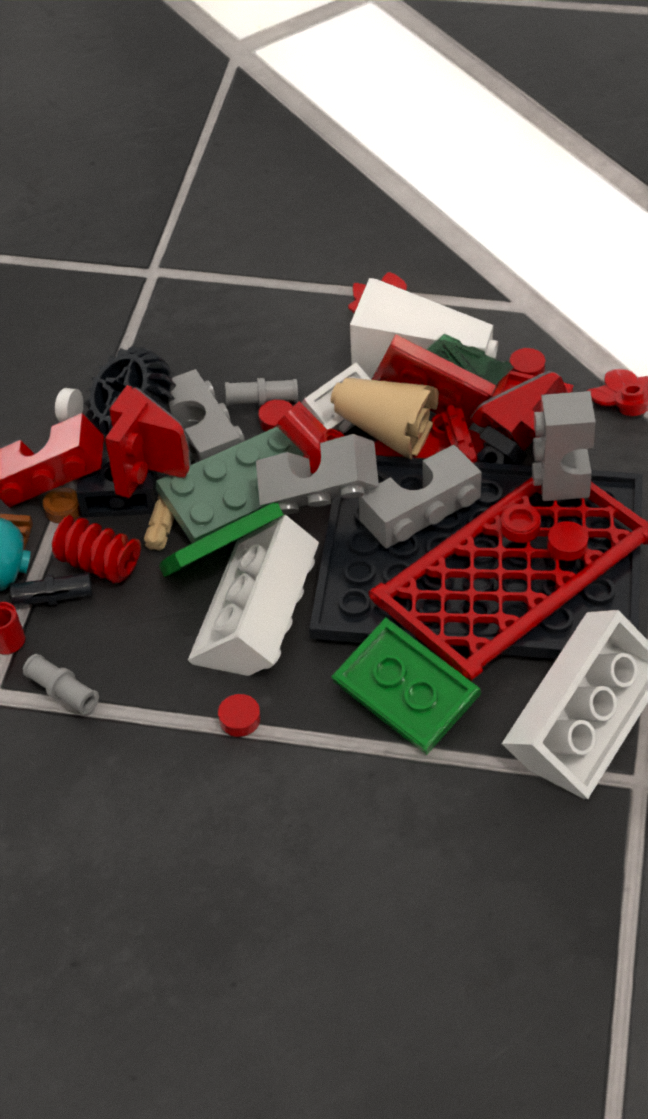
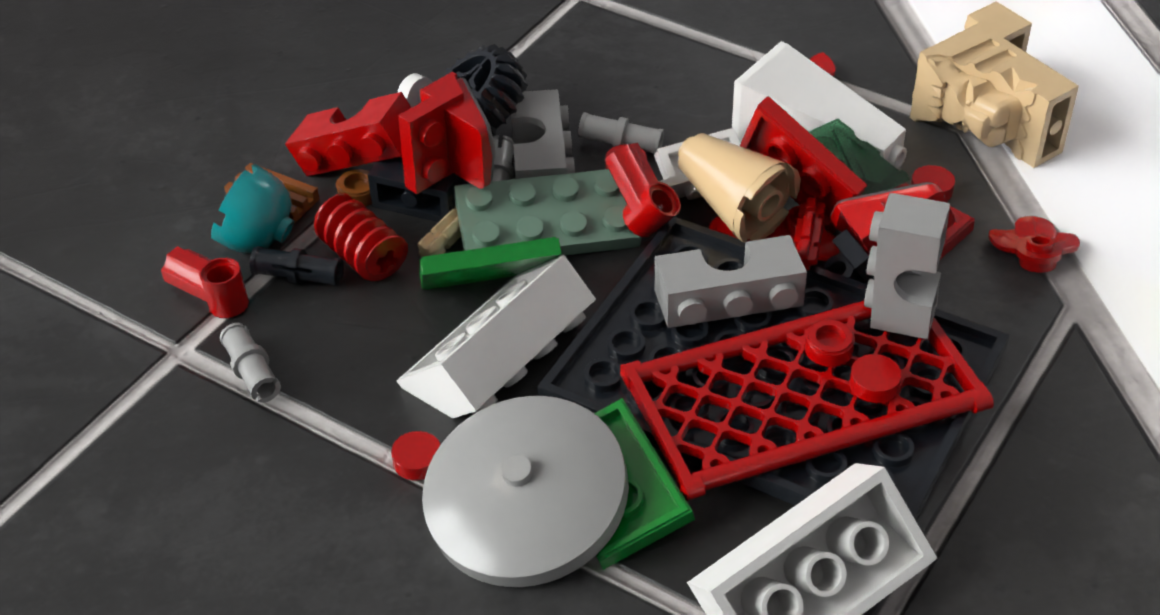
camera: 20 degrees right, 5 degrees down
light grey arch [256,434,379,515] -> none
none -> light grey dish [422,396,629,587]
none -> tan brick [910,1,1079,168]

